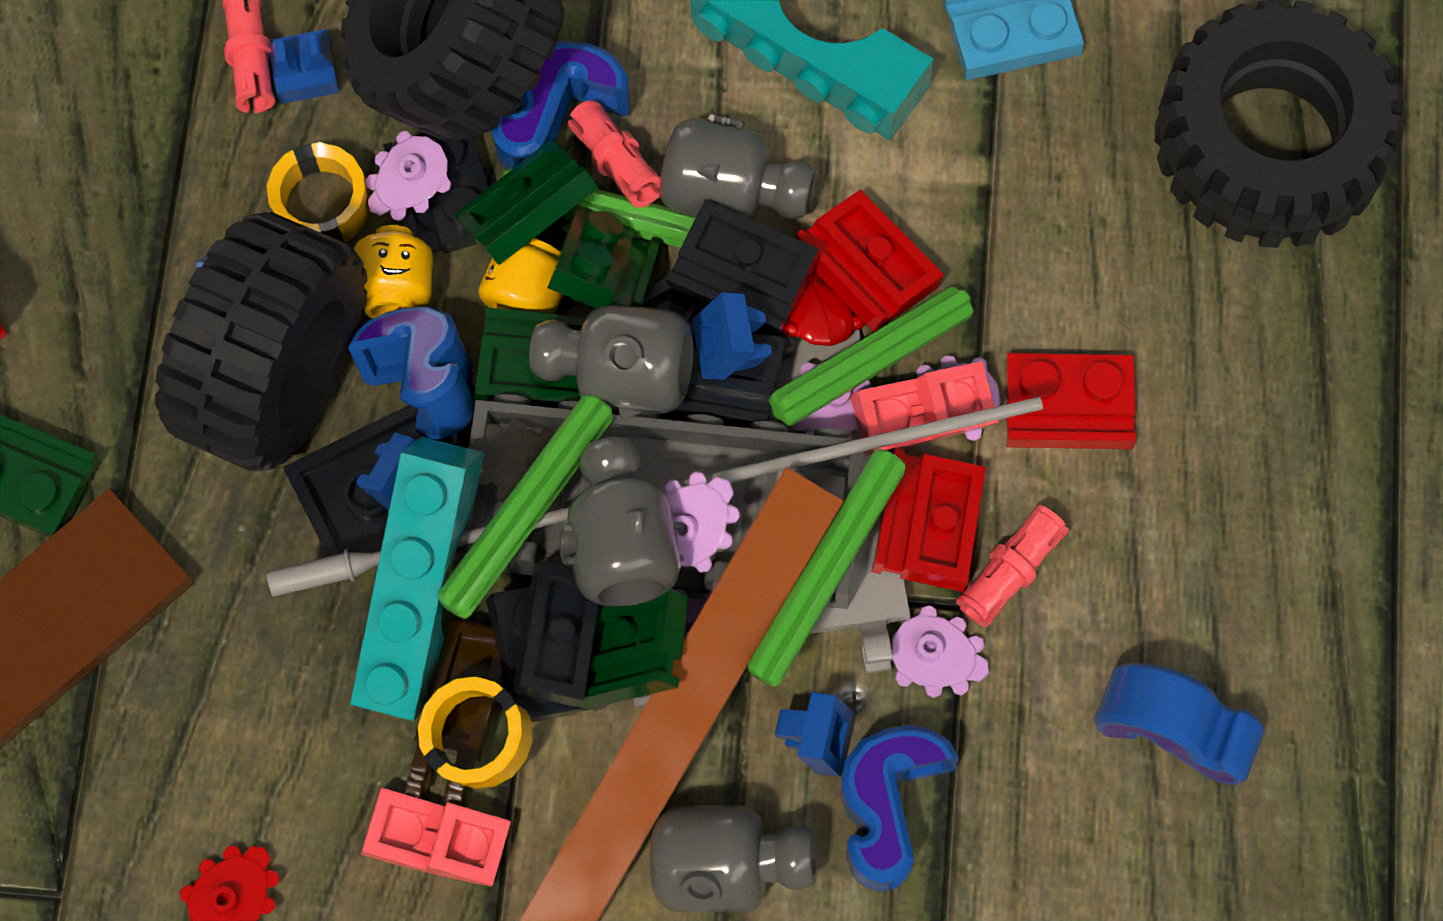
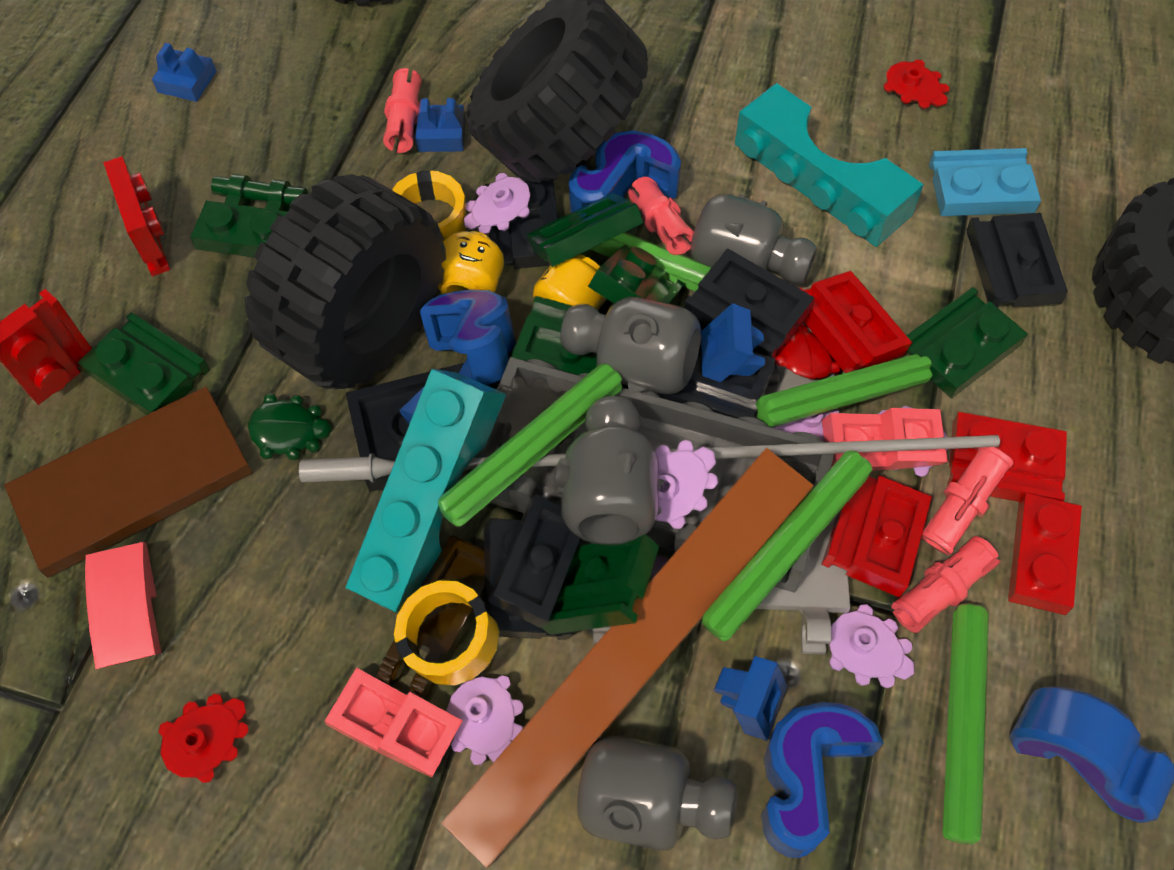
camera: 10 degrees right, 10 degrees down
none -> coral slope [85,542,162,669]
none -> dark green plate [190,174,308,258]
none -> dark green piece [248,393,333,460]
none -> lavender piece [446,675,524,765]
none -> dark green plate [906,287,1028,399]
none -> coral pin [921,447,1014,555]
none -> bright green axle [943,604,989,844]
none -> black plate [966,213,1068,307]
none -> red plate [1008,493,1082,615]

